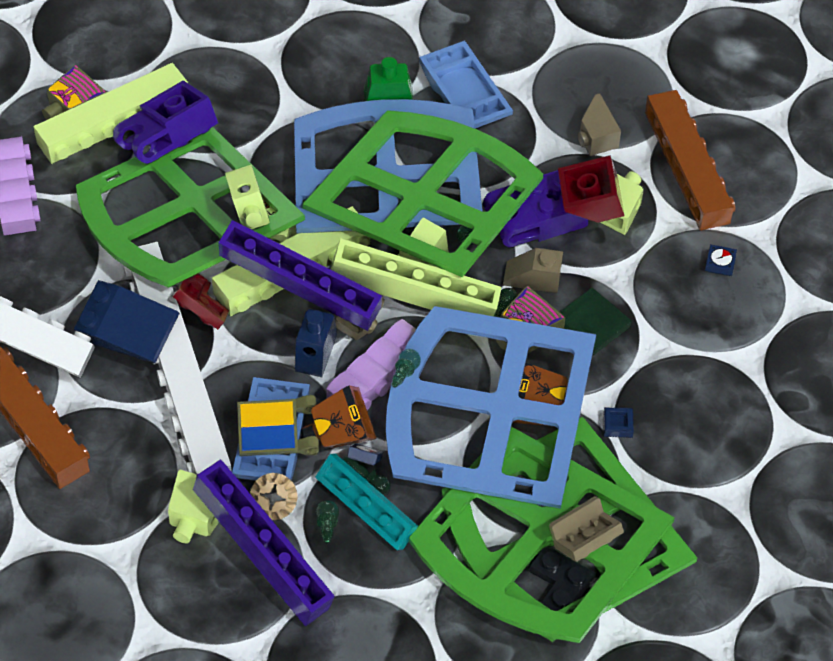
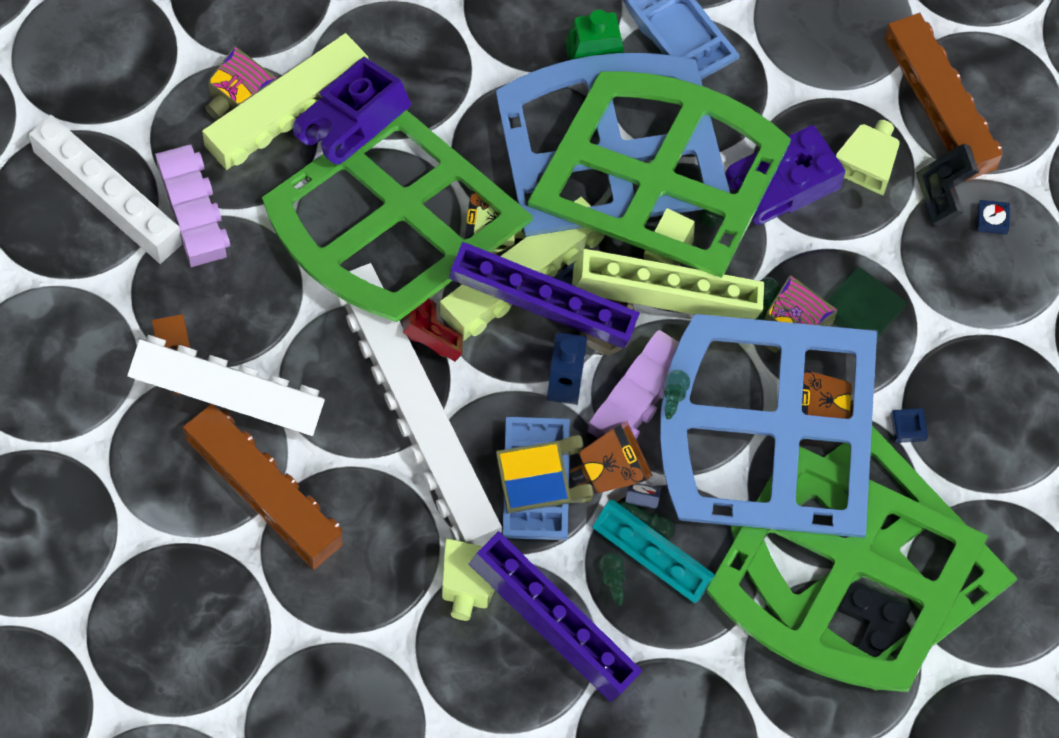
camera: 10 degrees left, 10 degrees up
dark blue slope [73,280,180,363] -> none
yellowish green torso [225,165,270,230] -> none
tan gear [250,473,297,520] -> none
dark tan slope [503,248,563,293] -> none
dark tan bracket [549,496,624,562] -> none
dark red slope [558,155,625,223] -> none
dark tan slope [578,93,621,156] -> none
none -> black plate [915,144,979,227]

